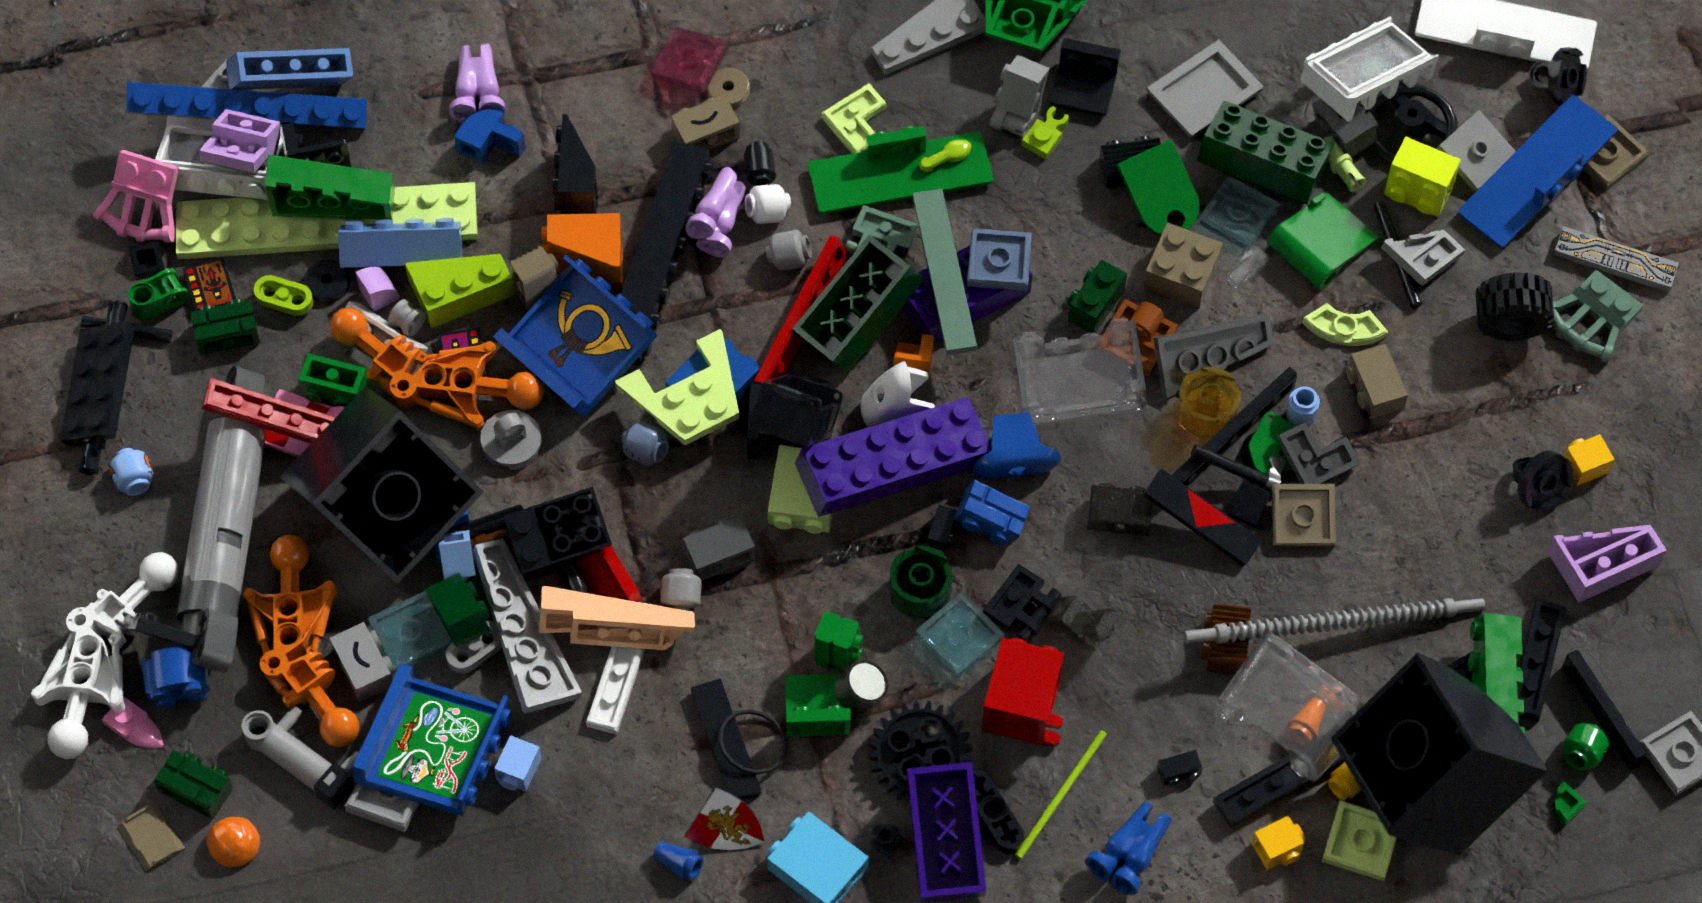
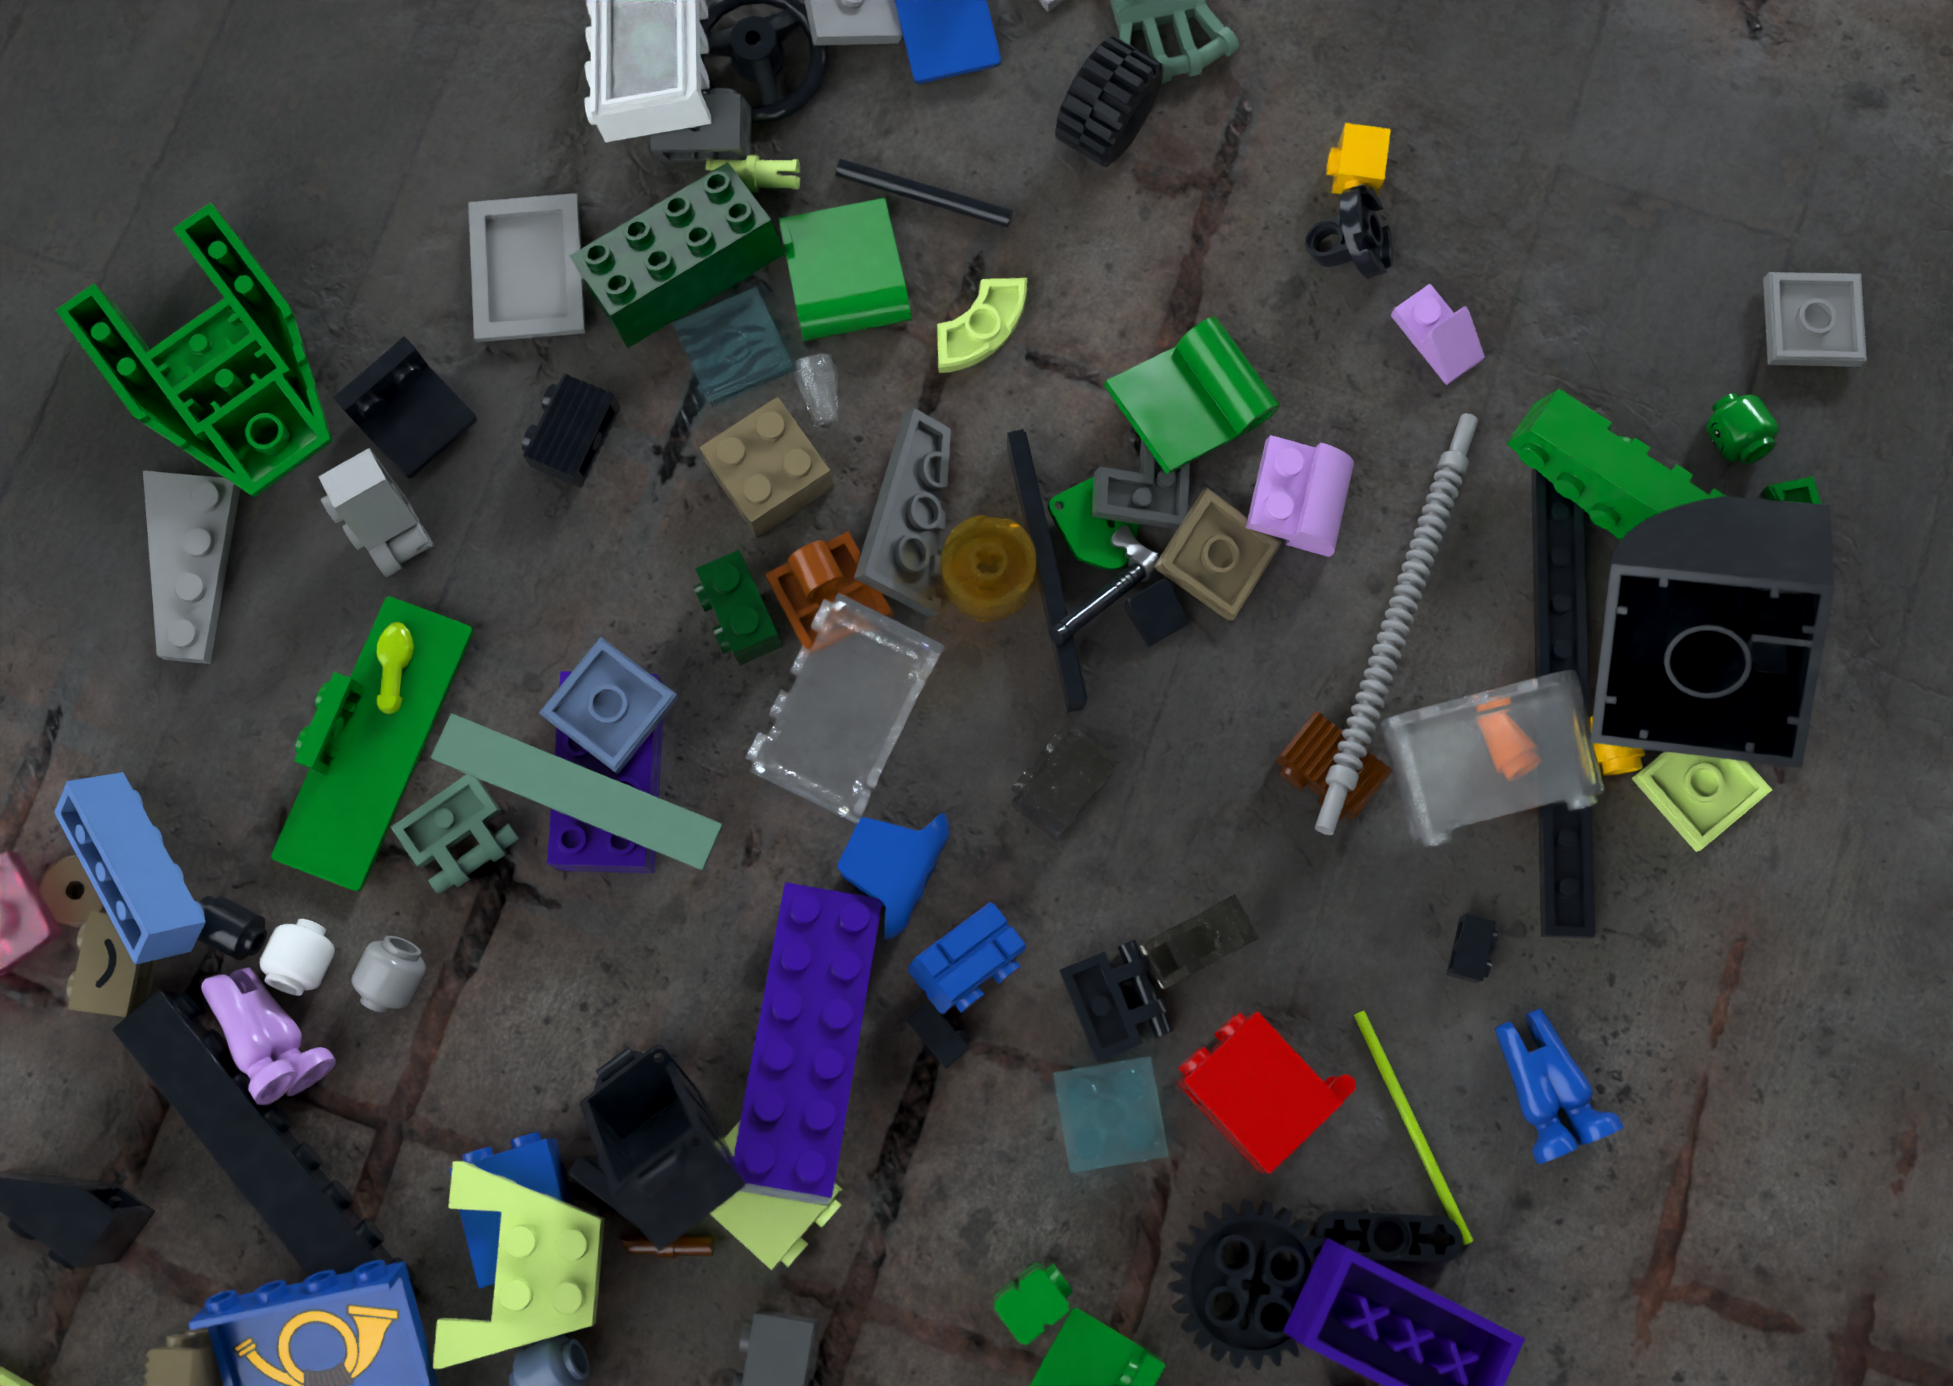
camera: 55 degrees left, 15 degrees up
orange slope [541,213,623,295] -> none
red tile [754,235,848,384] -> none
dark green brick [792,234,924,373] -> none
yellowish green tile [822,83,887,154] -> none
piece [834,660,889,714] -> none
white piece [860,361,935,427] -> none
dark green brick [889,546,953,620] -> none
orange panel [893,334,934,376] -> none
lime plate [1021,107,1069,160] -> none
green tile [1116,139,1199,236] -> none
black tile [1142,468,1262,567] -> none
yellow brick [1251,816,1305,870] -> none
light blue brick [1286,386,1320,427] -> none
dark tan brick [1346,344,1408,419] -> none
light grey wing [1381,230,1465,286] -> none
neon yellow brick [1384,136,1461,217] -> none
black tile [1517,599,1567,722] -> none
lavender wedge [1547,525,1667,603] -> none
black tile [1562,650,1646,771] -> none
none -> medium blue brick [54,772,206,965]
none -> reddish brown piece [619,1234,715,1258]
none -> green door [1103,317,1280,475]
none -> lavender brick [1246,435,1354,557]
none -> lavender slope [1390,284,1485,386]

